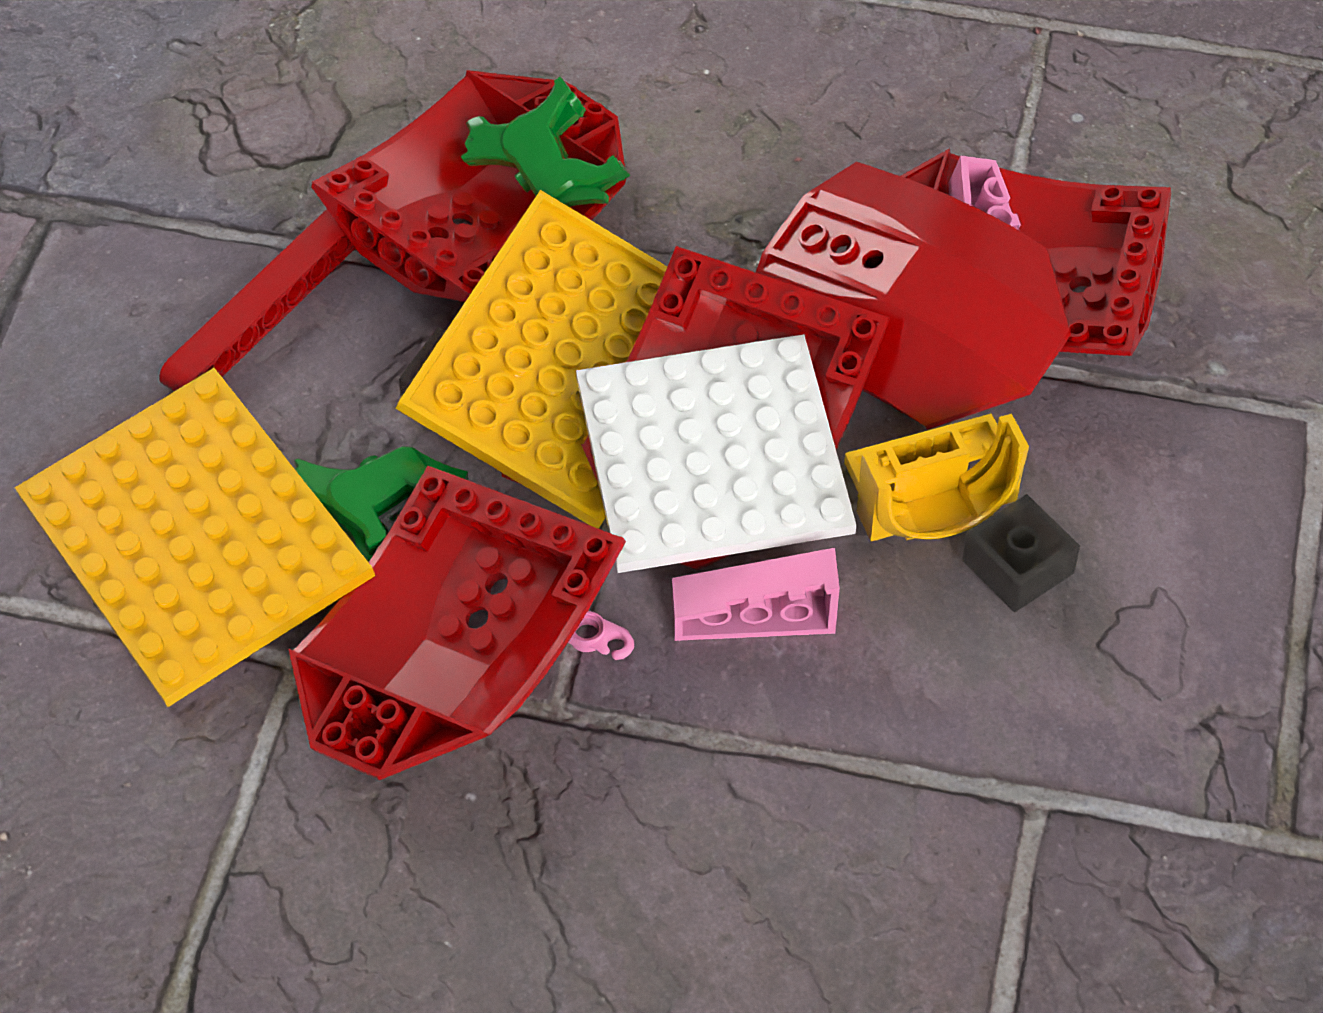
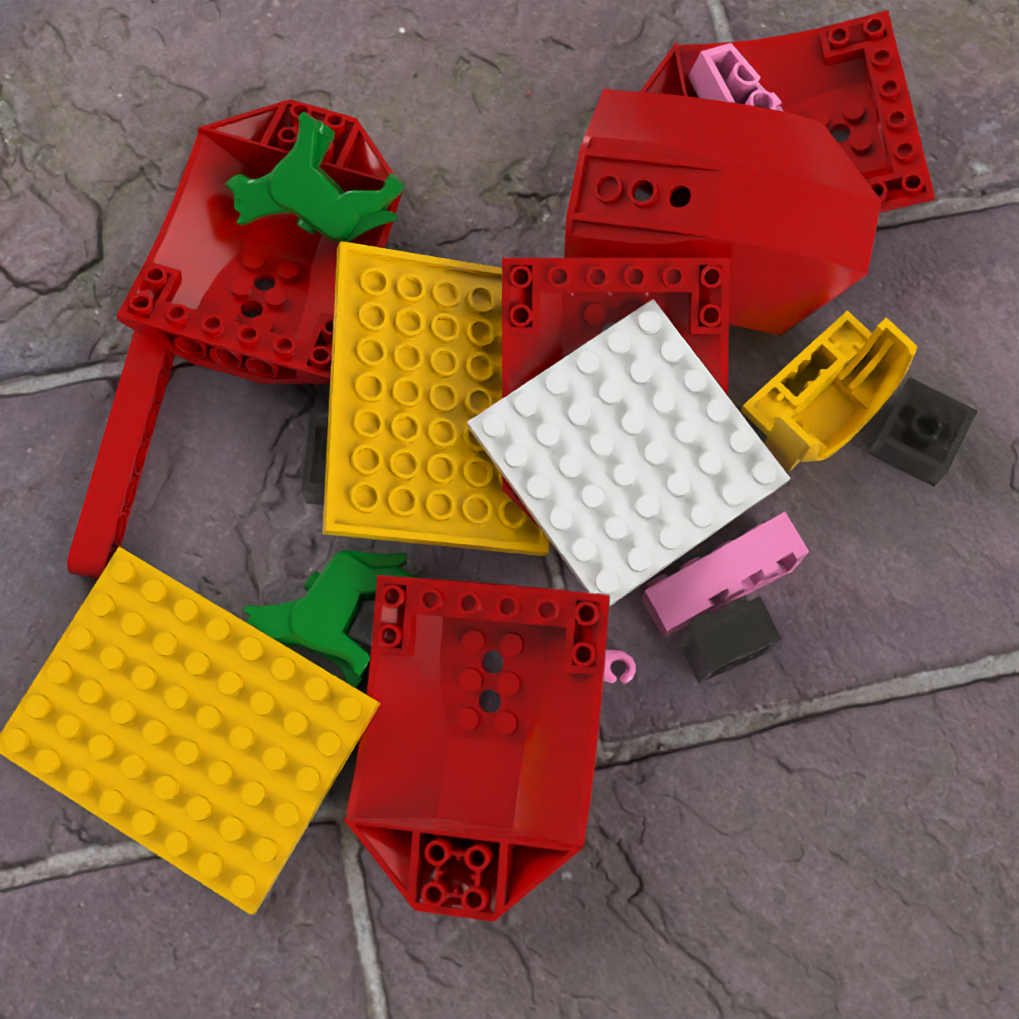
camera: 25 degrees left, 20 degrees up
none -> clear smoke brick [679,596,782,684]

